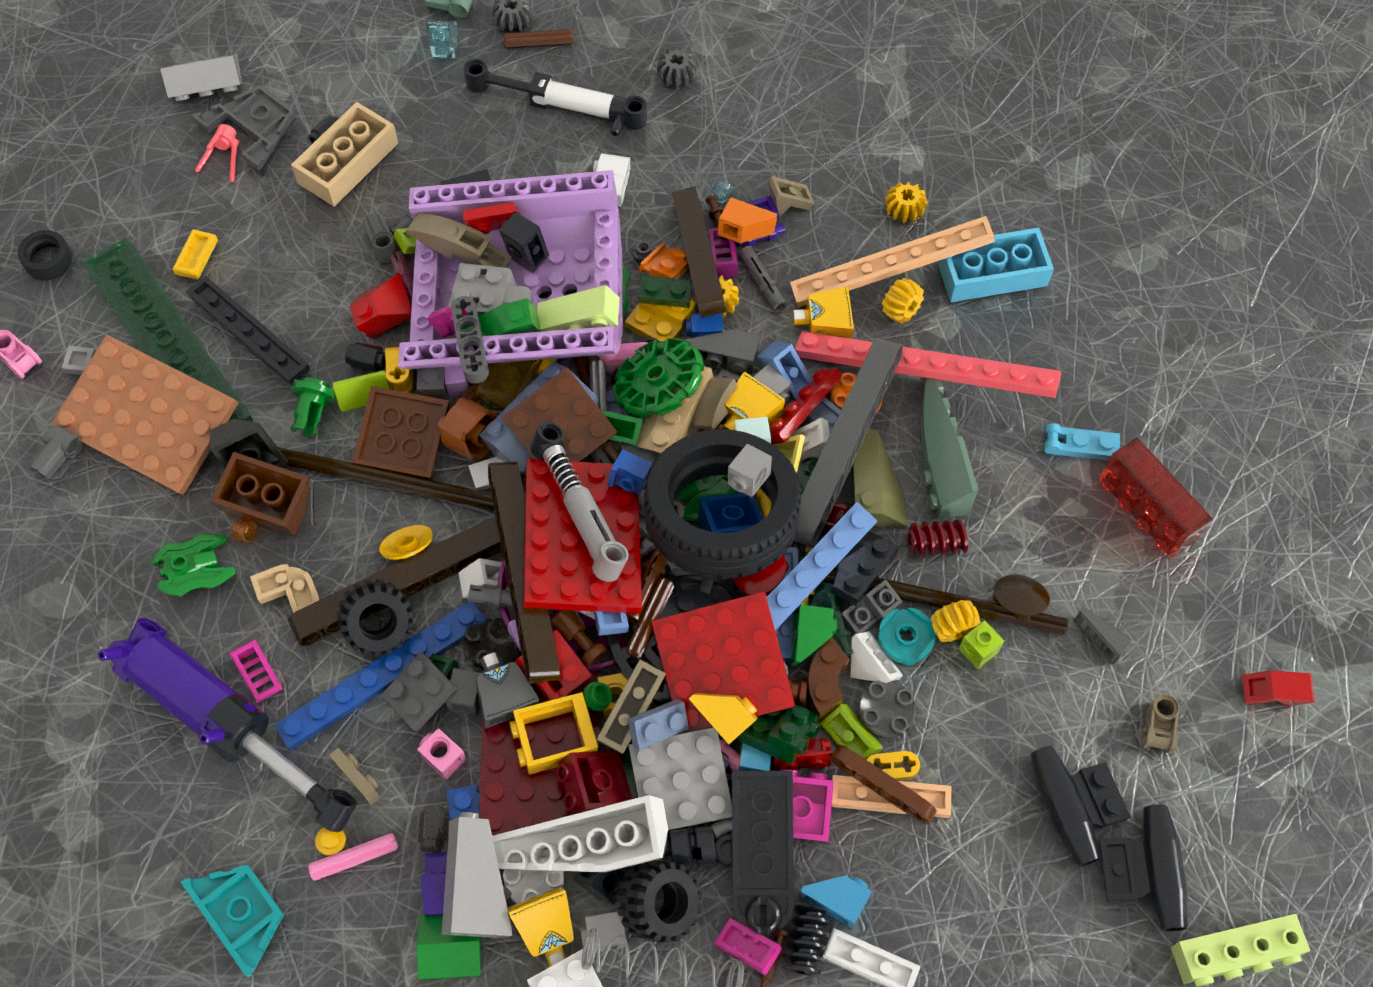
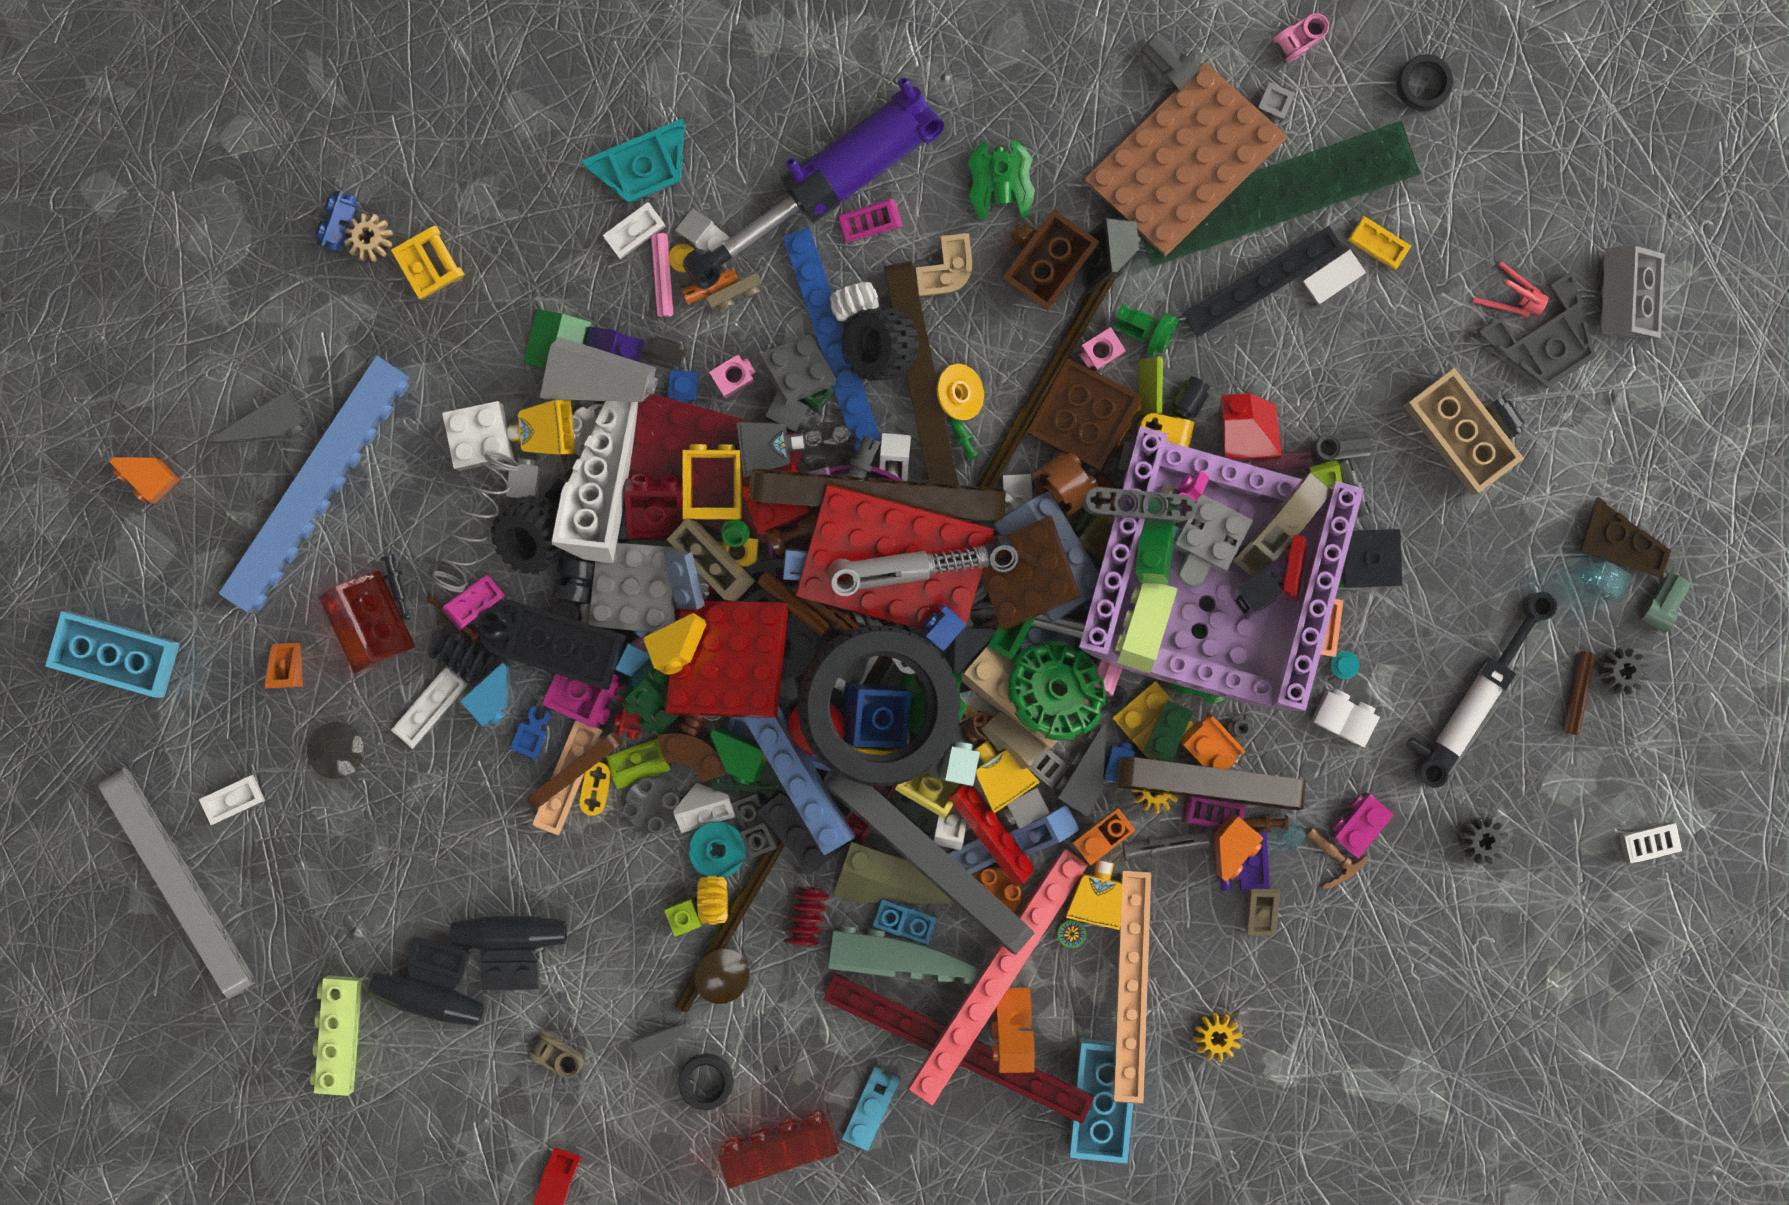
camera: 105 degrees right, 25 degrees up
light grey brick [728,444,772,497] -> none
yellow gear [882,278,924,324] -> none
none -> blue plate [510,706,551,759]
none -> white plate [603,202,666,260]
none -> white slope [675,208,730,251]
none -> black tyre [678,1053,734,1111]
none -> orange pin [681,267,739,306]
none -> dark red plate [823,973,1095,1124]
none -> white gear [830,282,879,322]
none -> dark azure slope [873,899,938,945]
none -> green piece [949,417,979,461]
none -> orange arch [991,988,1035,1073]
none -> tile [1057,919,1086,948]
none -> orange slope [1071,808,1136,865]
none -> bright pink brick [1079,327,1126,372]
none -> white tile [1302,250,1366,305]
none -> medium nougat piece [1306,827,1369,889]
none -> dark pink bracket [1331,793,1394,859]
none -> dark brown wing [1579,497,1671,578]

